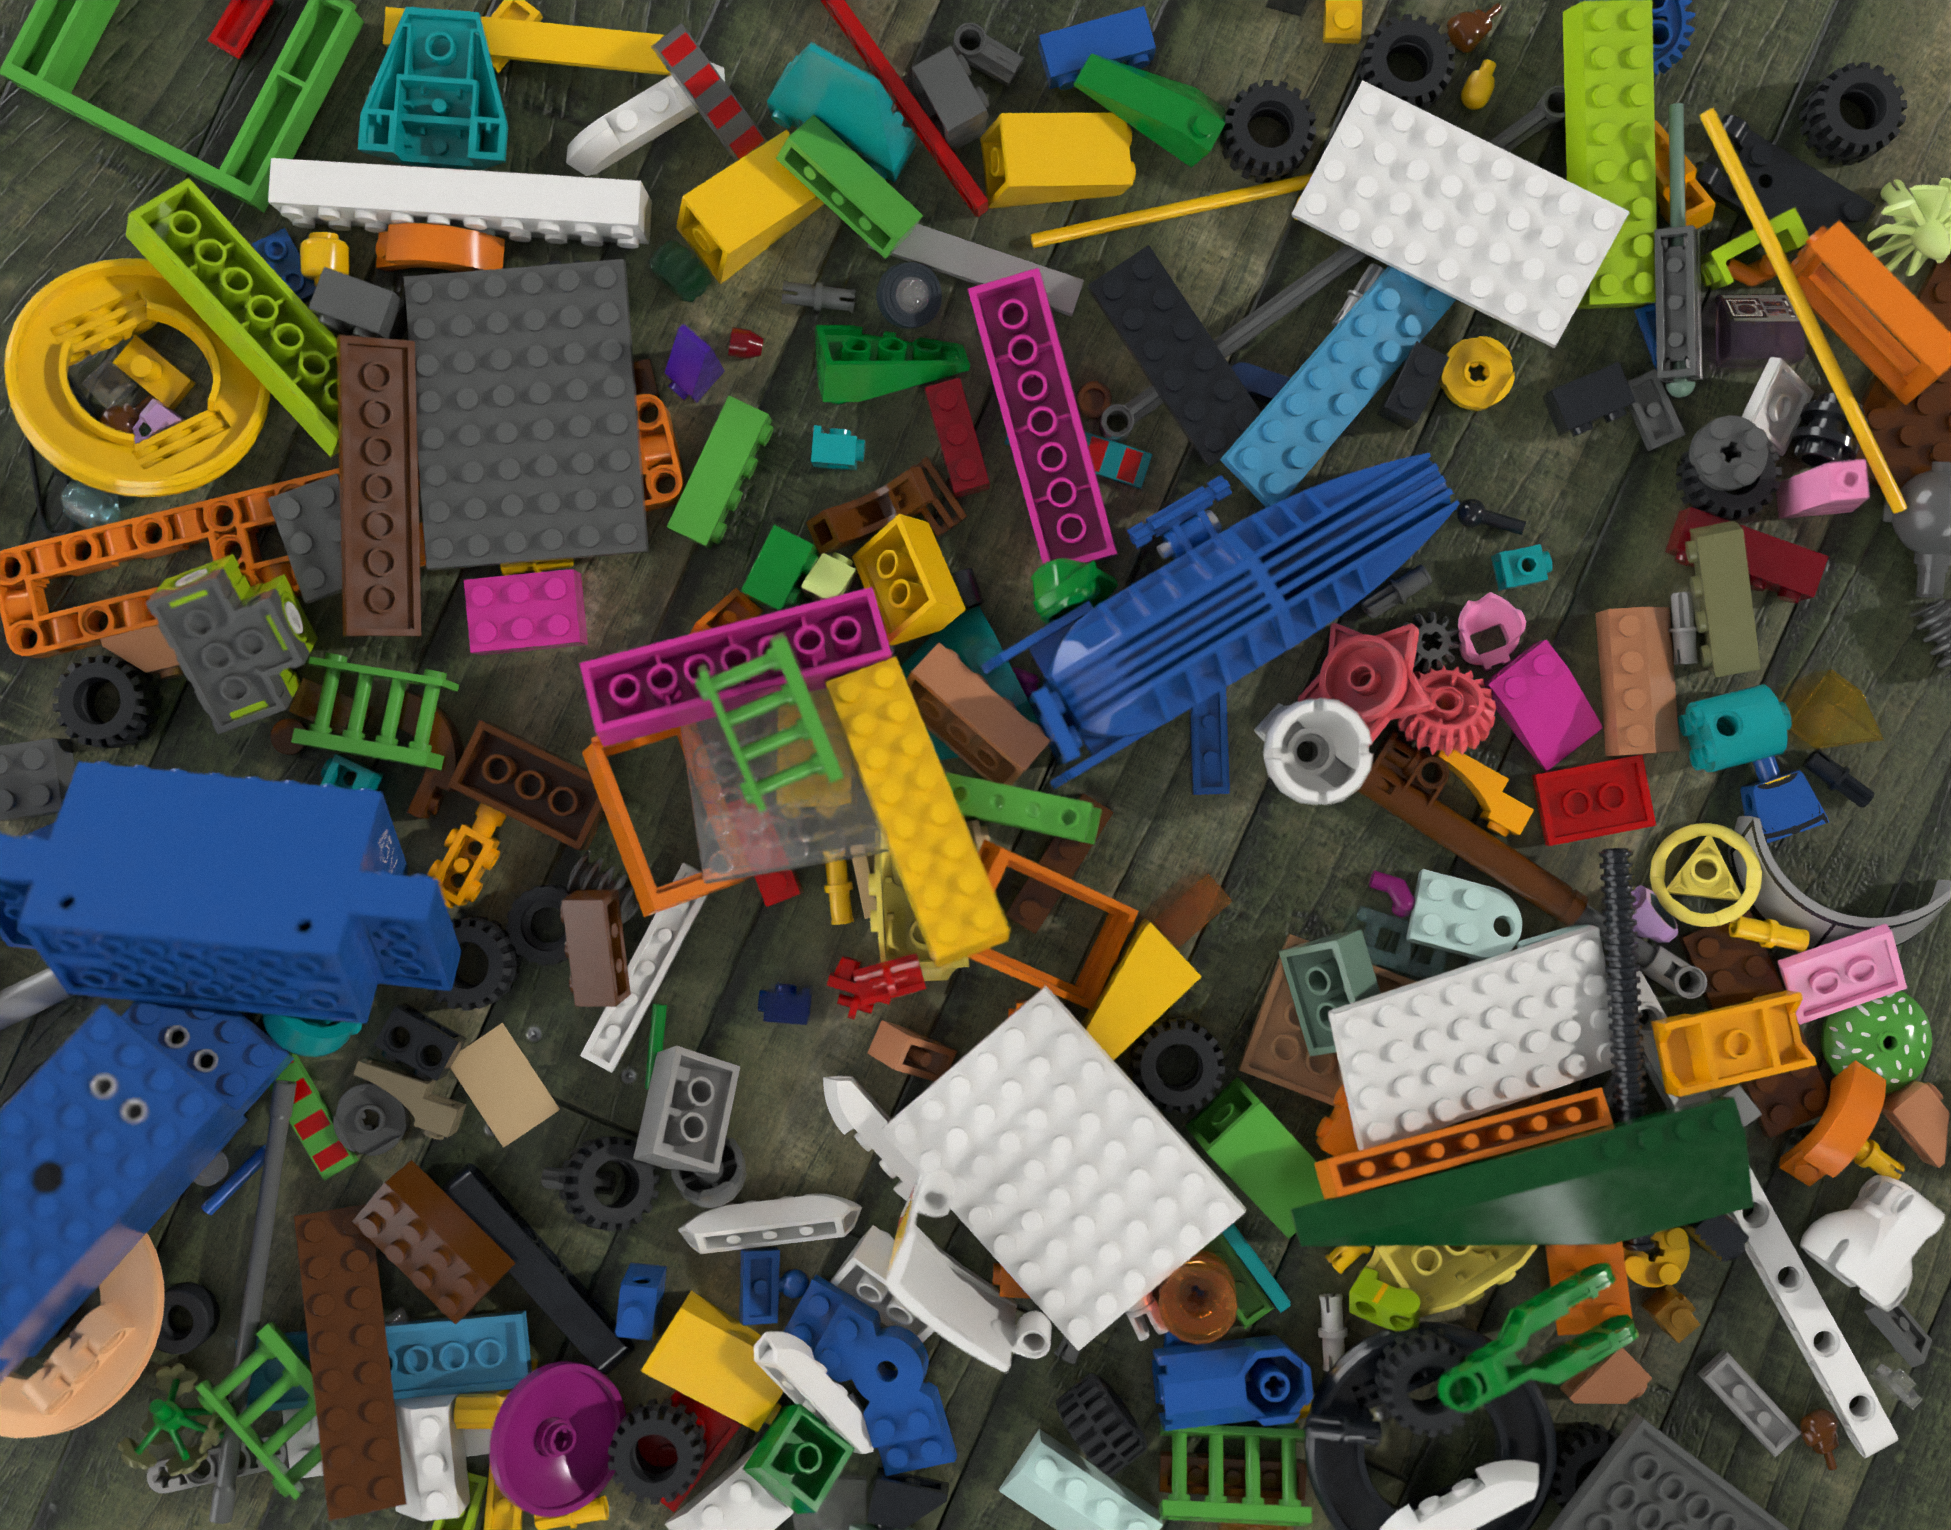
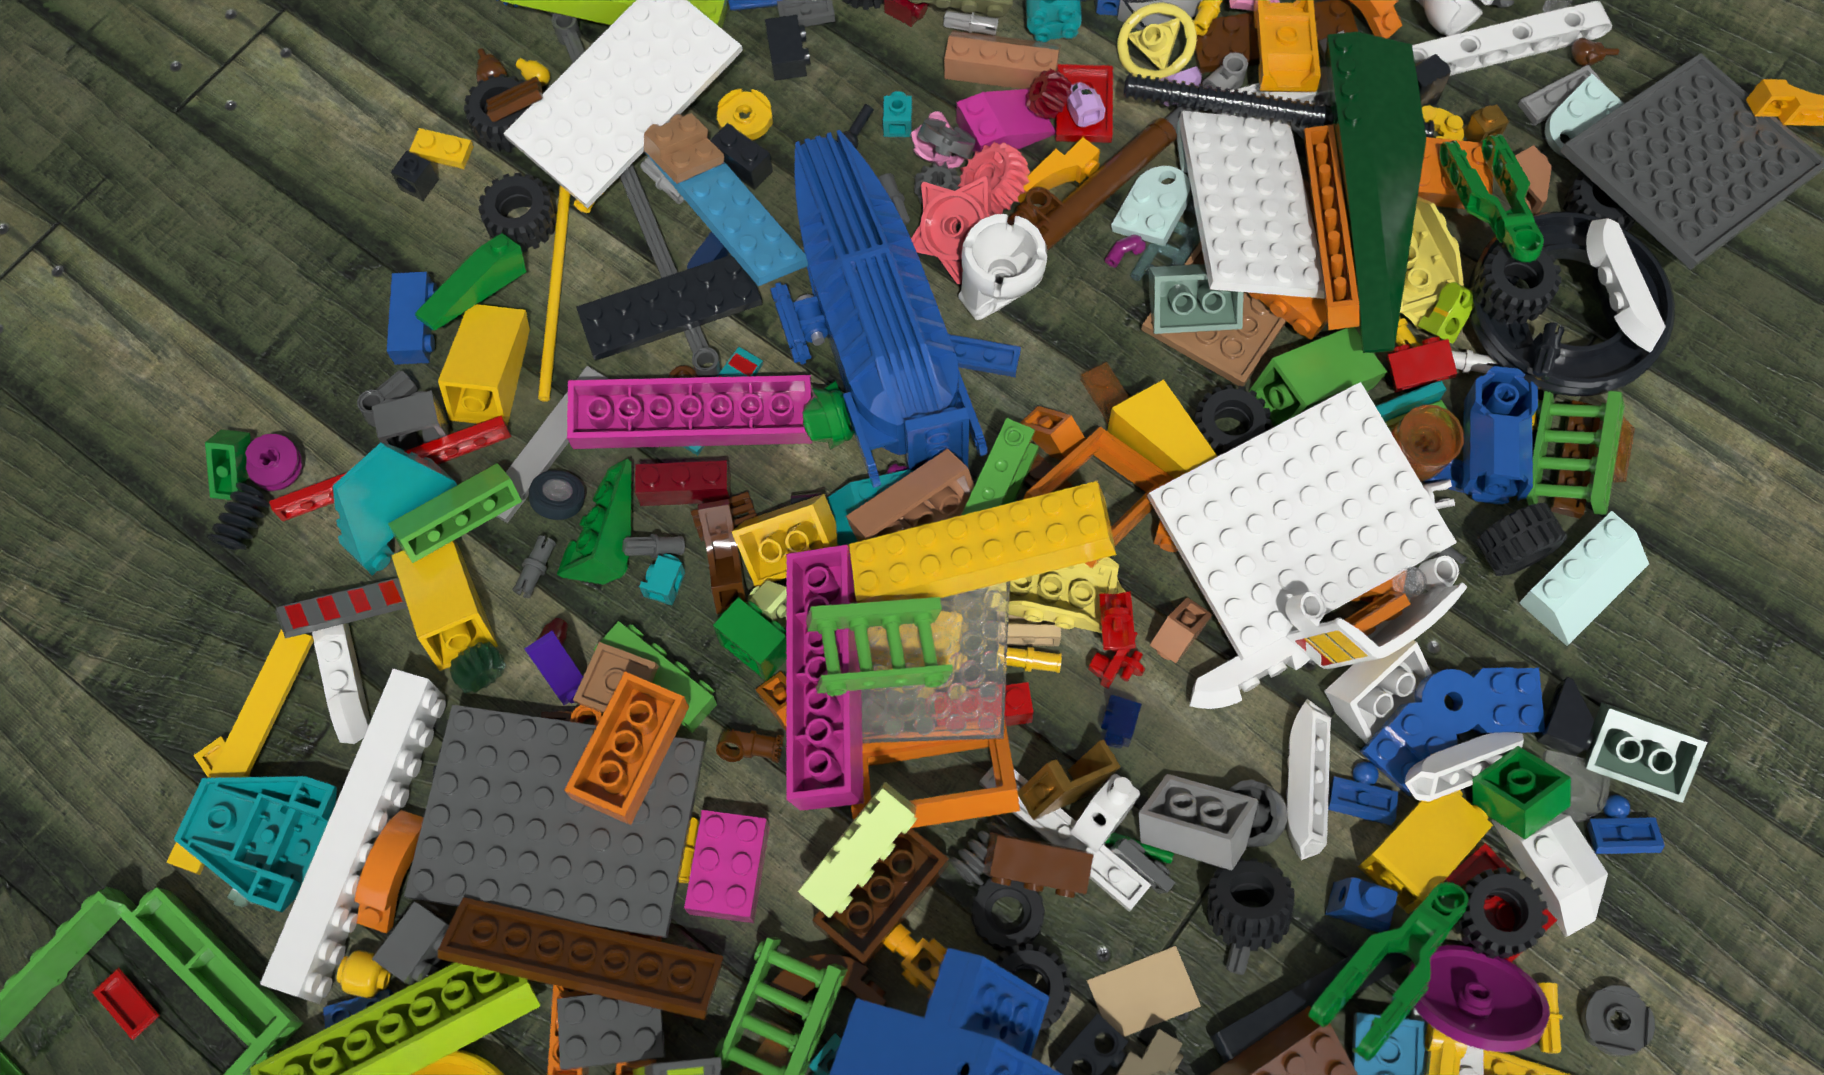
camera: 75 degrees left, 20 degrees down
none -> reddish brown tile [487,76,543,122]
none -> orange brick [564,672,689,825]
none -> medium nougat tile [573,642,659,713]
none -> dark grey axle [622,534,685,558]
none -> medium nougat plate [644,113,724,184]
none -> reddish brown connector [716,729,784,763]
none -> yellowish green wedge [798,782,917,918]
none -> dark grey plate [917,118,975,159]
none -> pearl gold panel [1017,739,1121,820]
none -> orange slope [1020,406,1086,460]
none -> dark red gear [1026,69,1072,120]
none -> lavender rock [1067,83,1105,127]
none -> white torso [1070,774,1140,853]
none -> dark grey plate [1110,839,1176,894]
none -> green piece [1308,882,1468,1062]
none -> orange plate [1344,590,1411,636]
none -> red brick [1386,336,1458,393]
none -> clear tile [1392,566,1427,598]
none -> light aqua plate [1545,74,1624,158]

